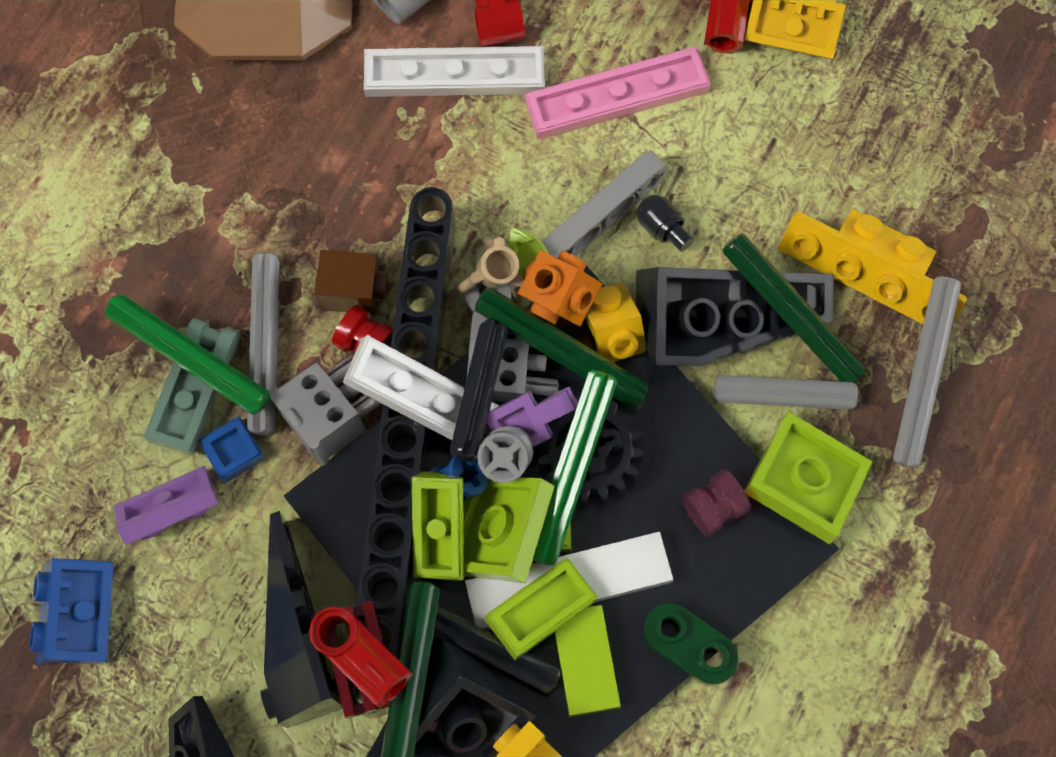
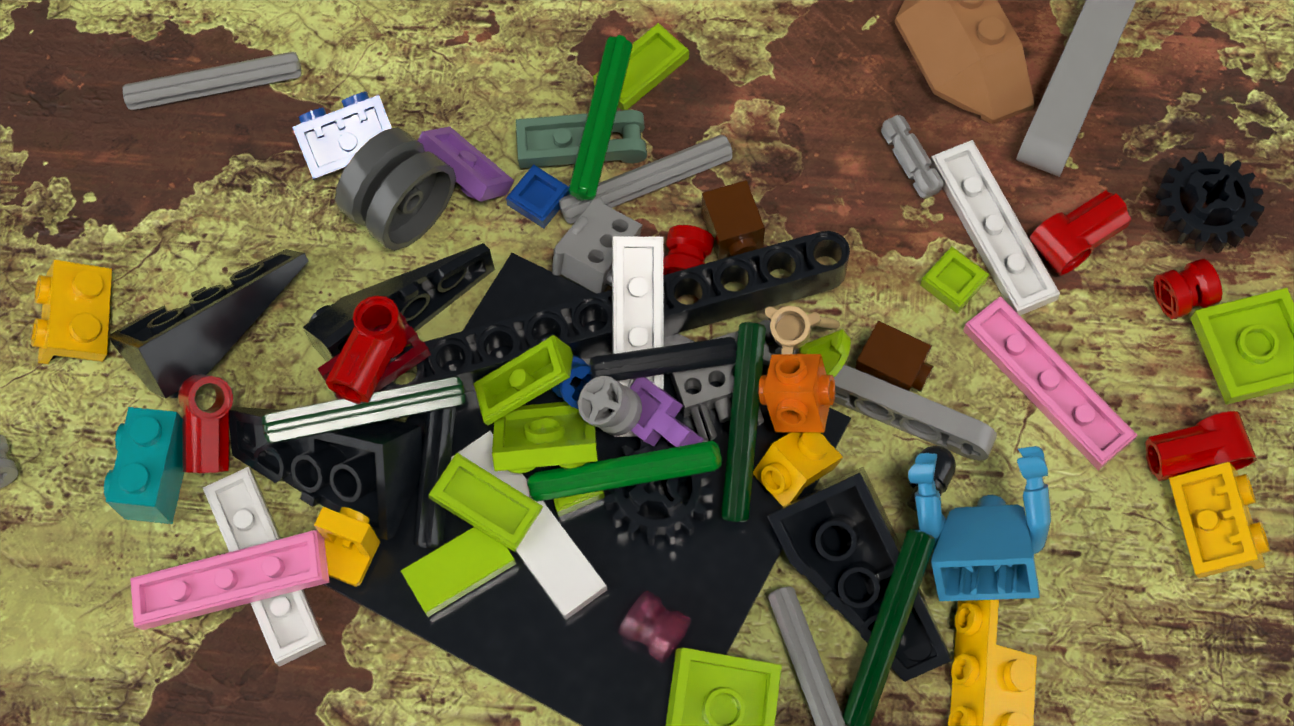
camera: 70 degrees right, 5 degrees down
dark green plate [643,603,738,686] -> none
none -> dark grey wheel [335,127,456,251]
none -> lime tile [593,23,689,110]
none -> reddish brown brick [855,320,934,392]
none -> light grey axle [881,115,943,199]
none -> dark azure torso [908,446,1051,602]
none -> lime tile [920,246,989,314]

